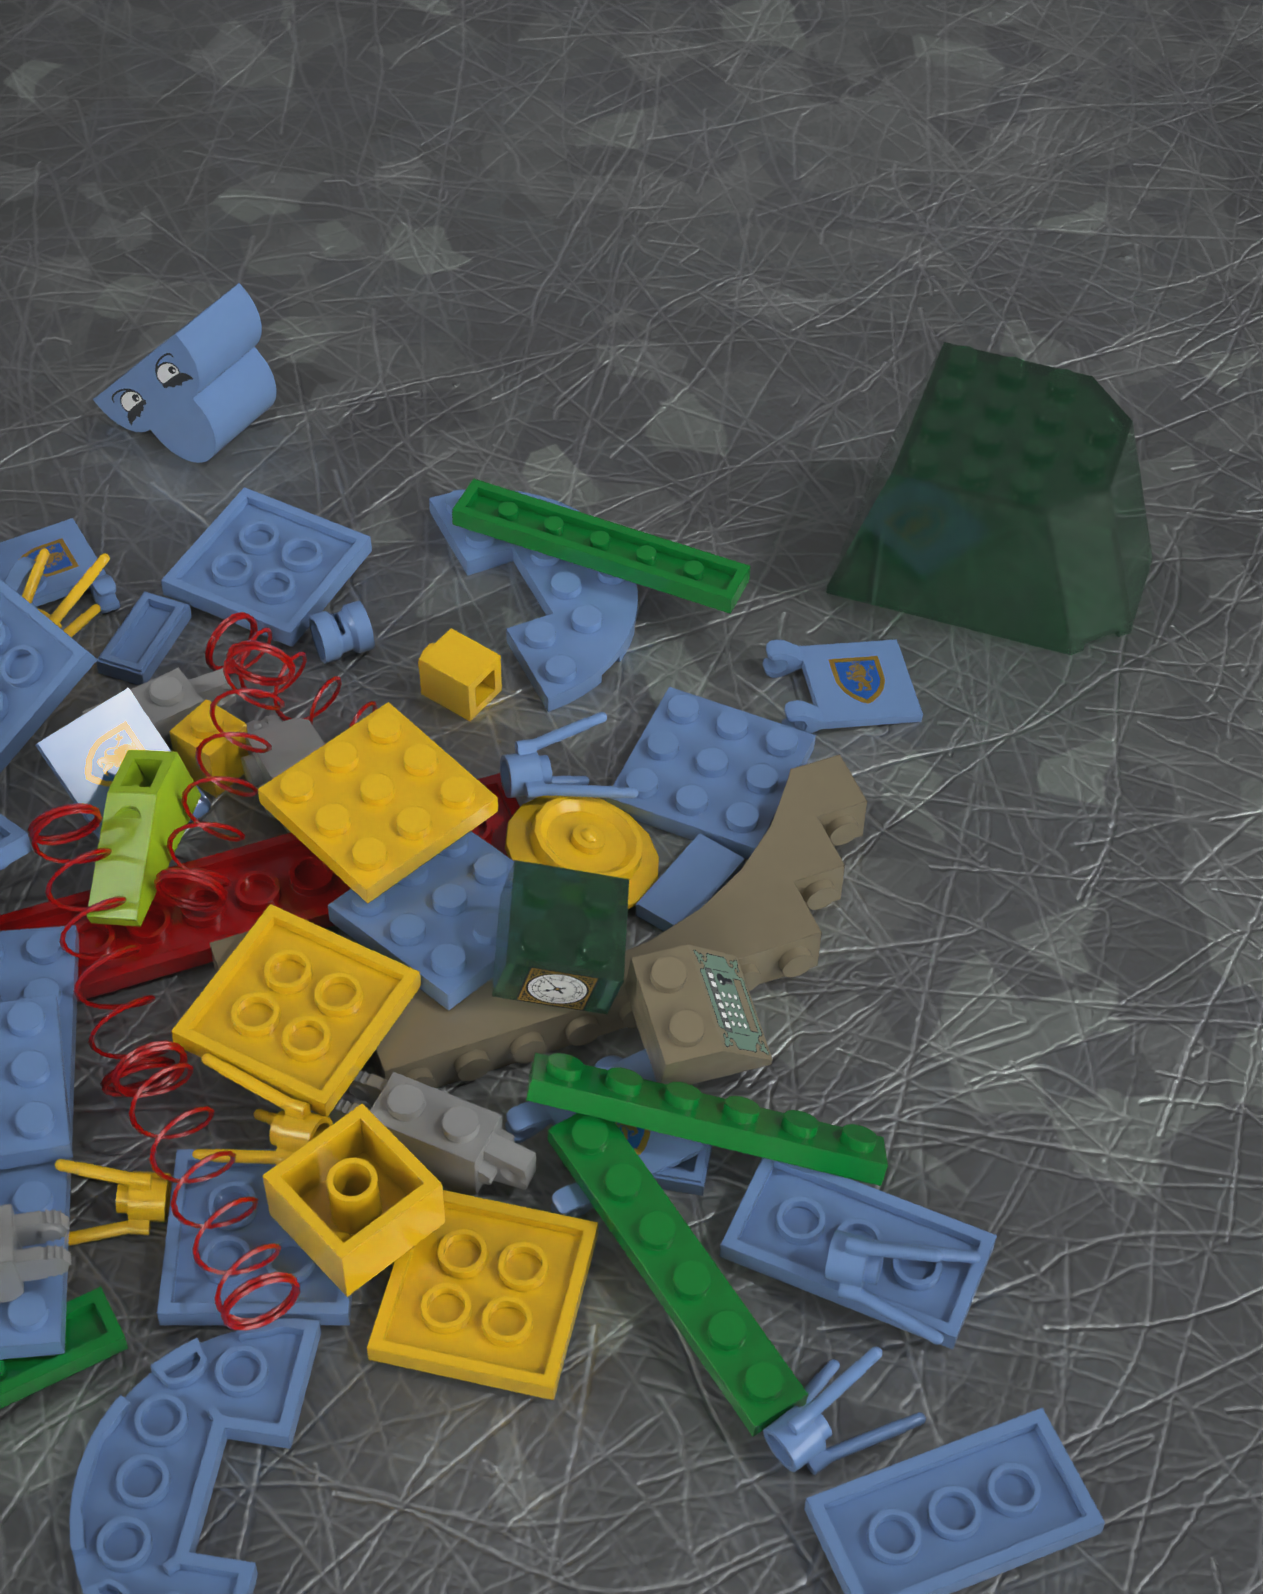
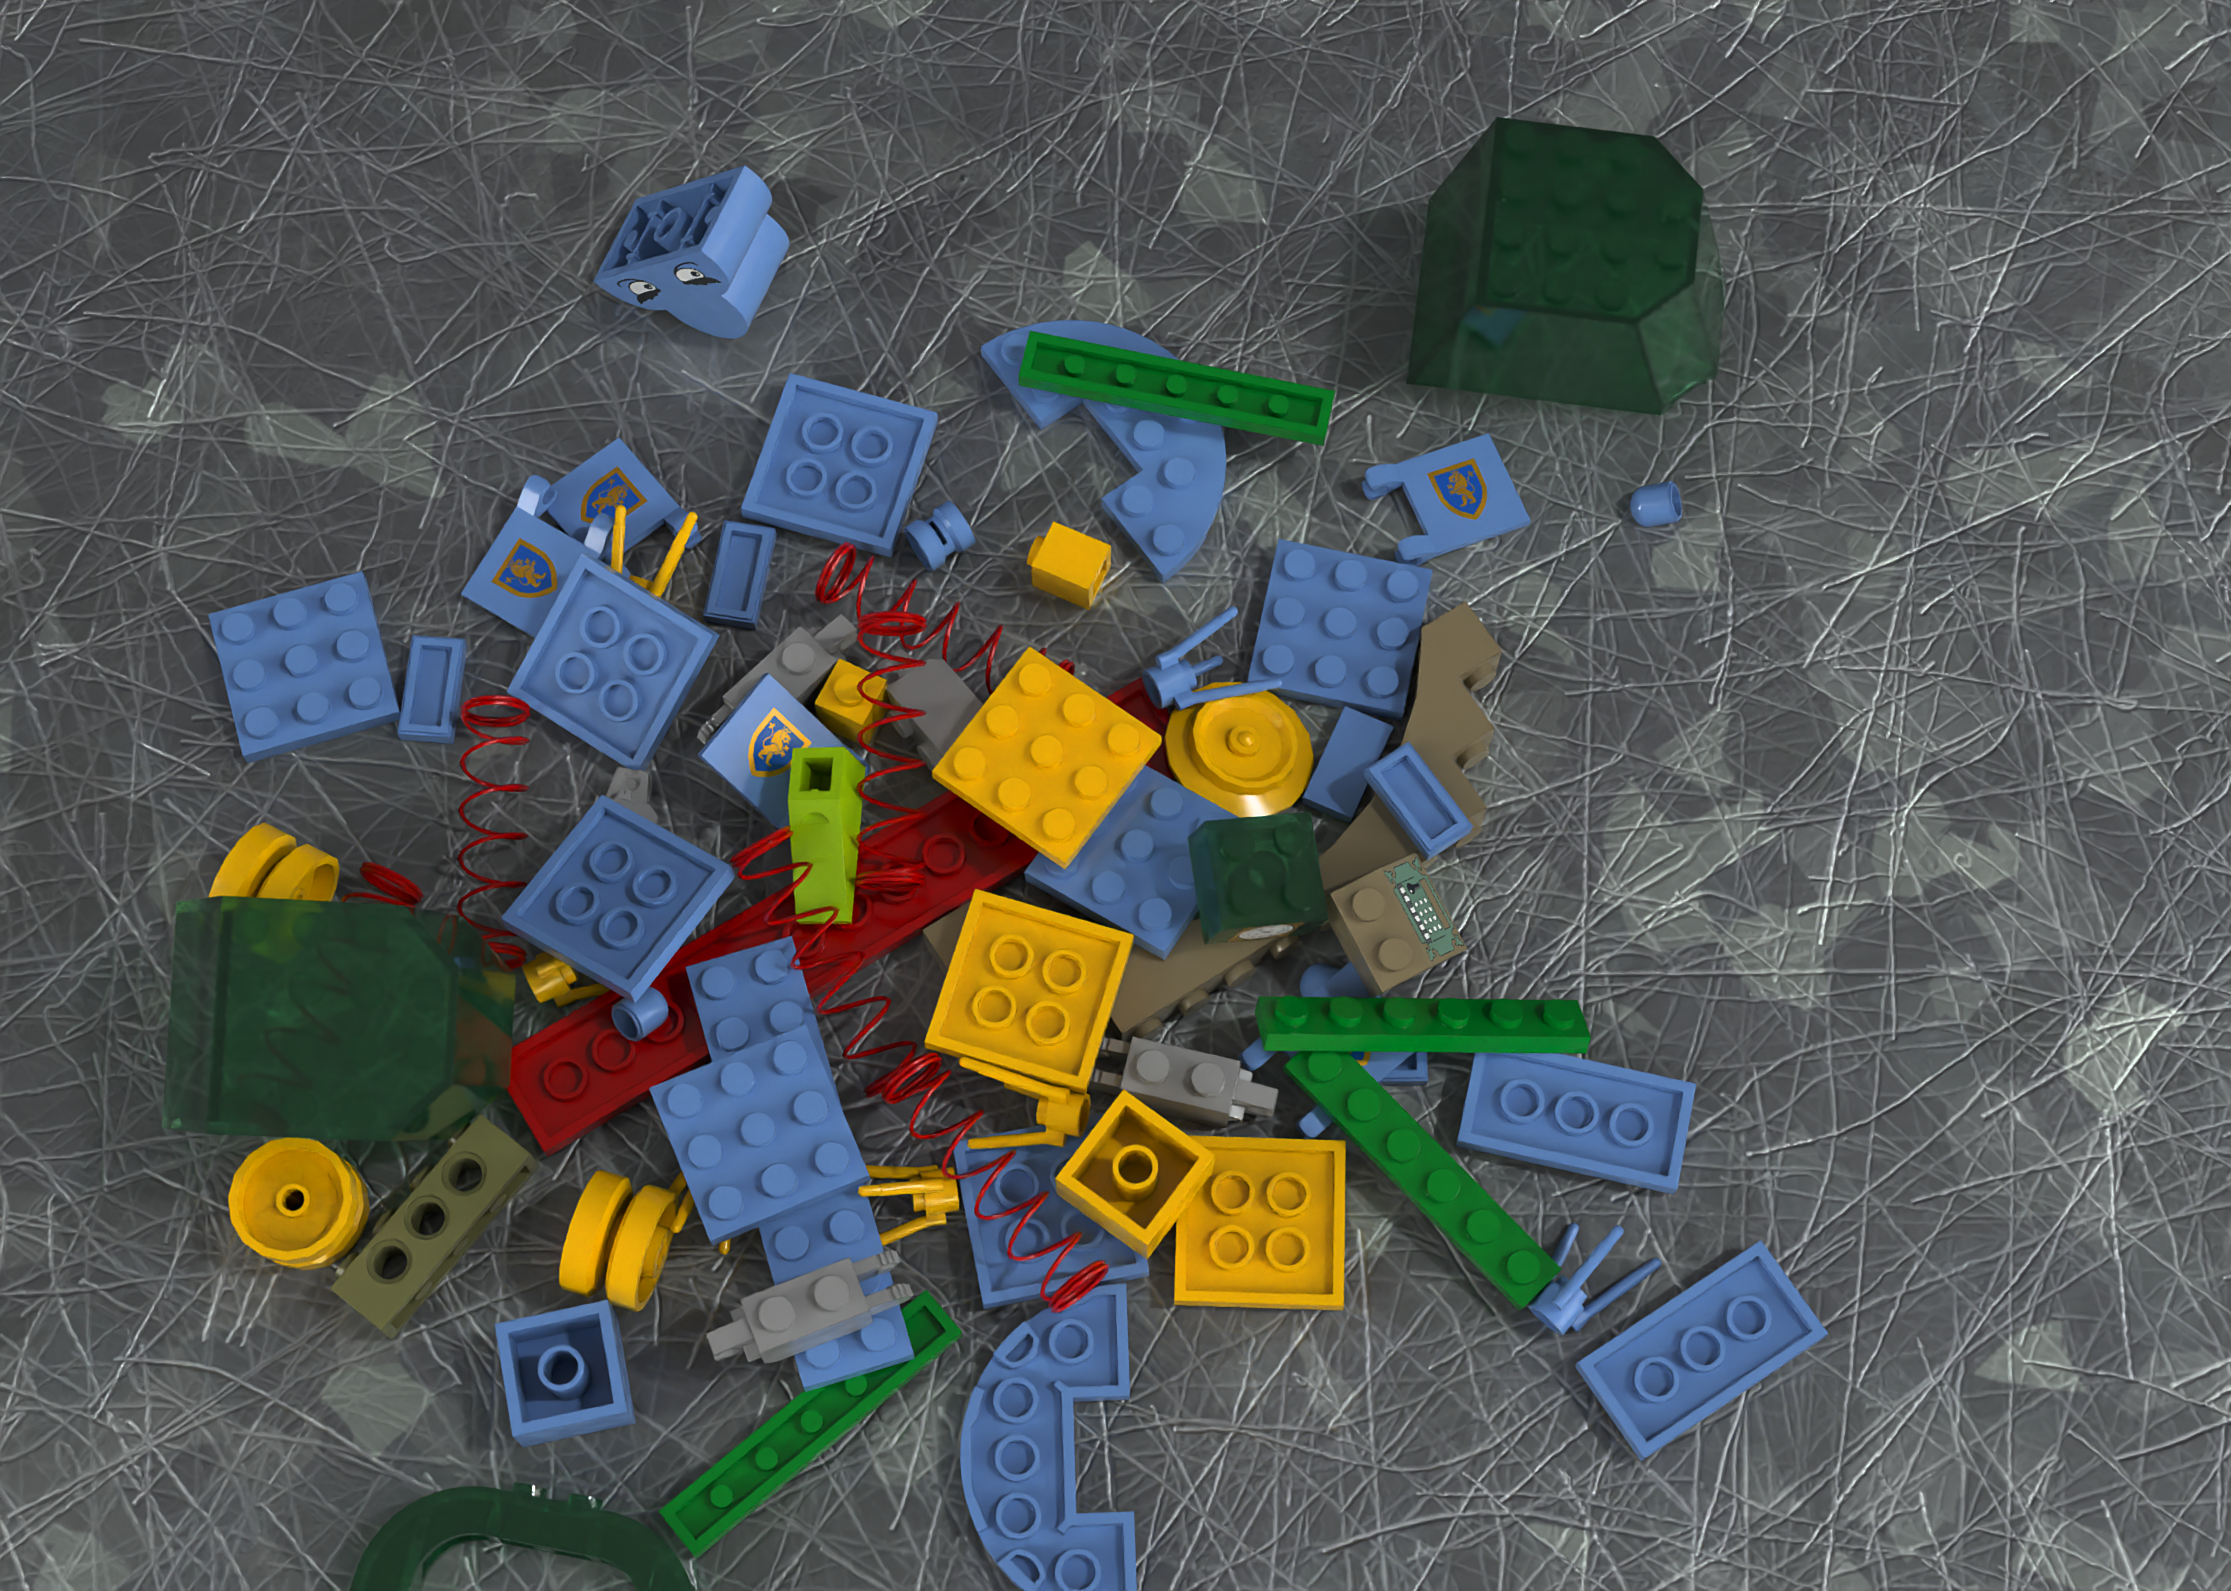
camera: 10 degrees left, 20 degrees up
medium blue plant [825,1230,981,1345] -> none
none -> medium blue tile [1363,741,1473,861]
none -> medium blue piece [1630,481,1682,527]

